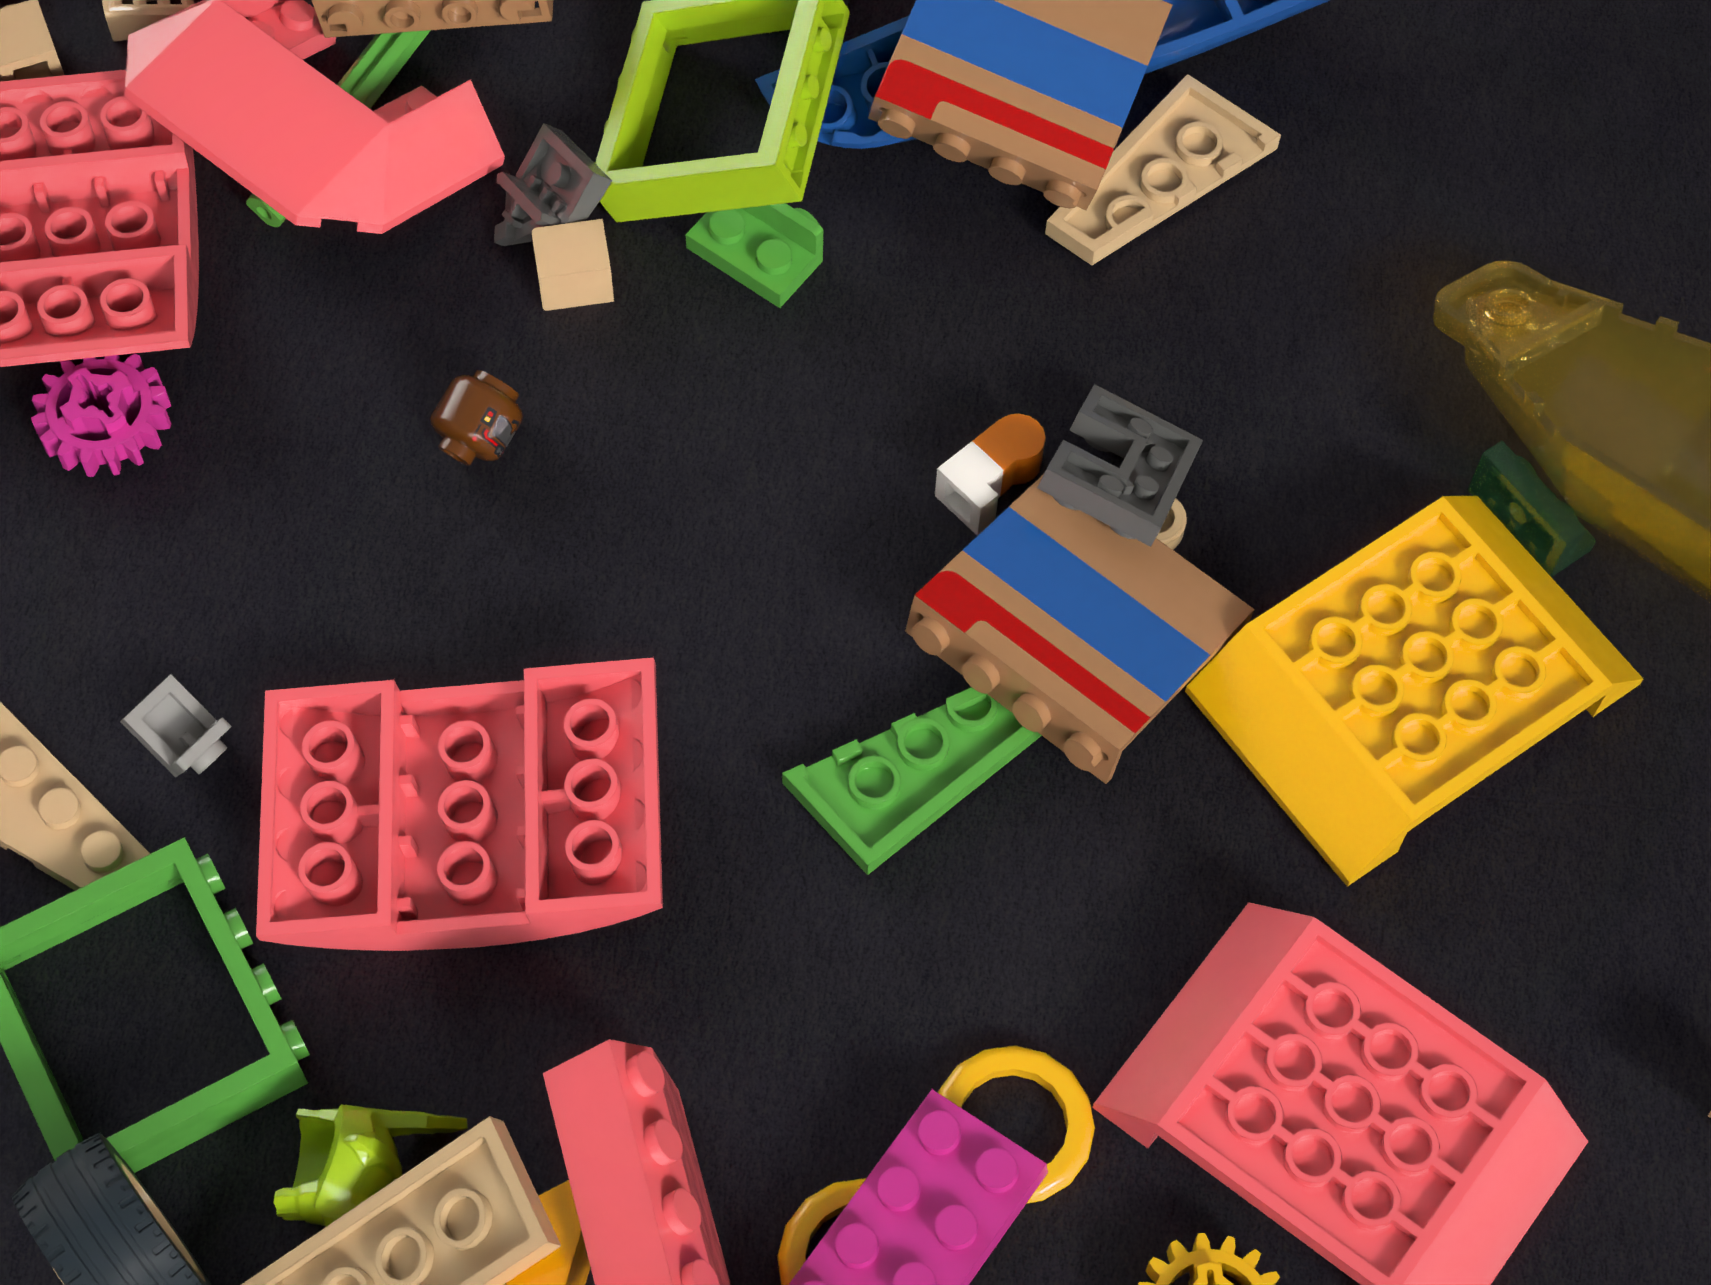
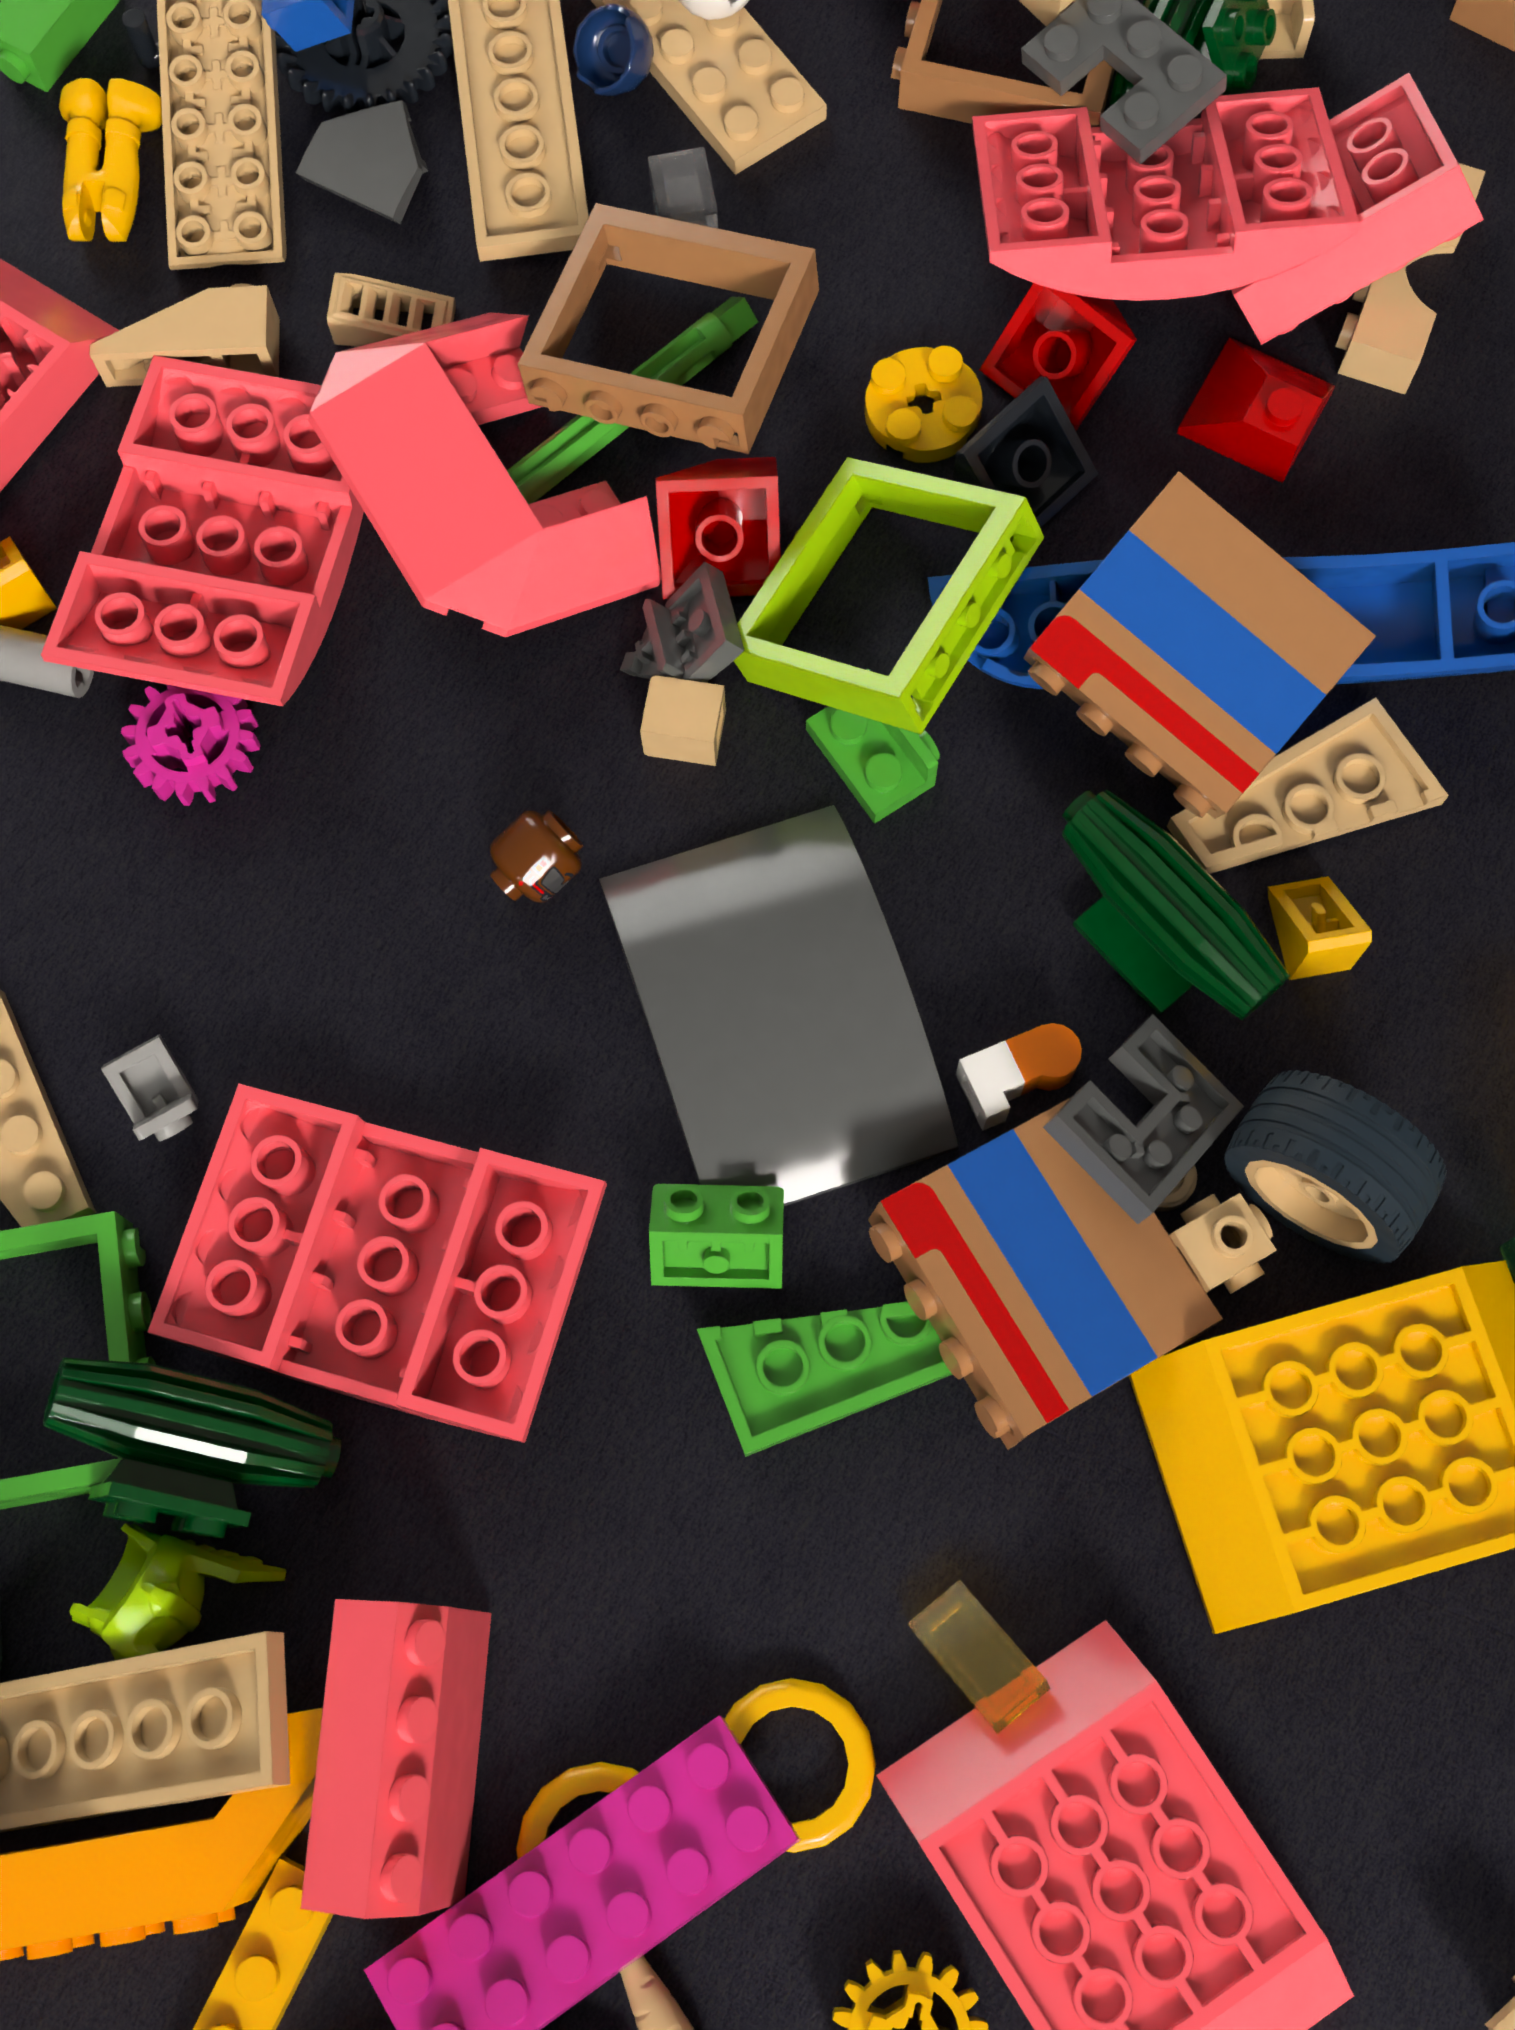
camera: 25 degrees right, 10 degrees up
none -> dark green plate [43,1357,342,1539]
none -> dark grey slope [599,805,959,1206]
none -> bright green bracket [649,1184,784,1289]
none -> red slope [656,457,781,599]
none -> clear yellow tile [907,1580,1051,1734]
none -> dark green plate [1062,790,1290,1020]
none -> tan brick [1169,1193,1276,1294]
none -> black wheel [1224,1070,1447,1264]
none -> yellow slope [1268,876,1372,980]

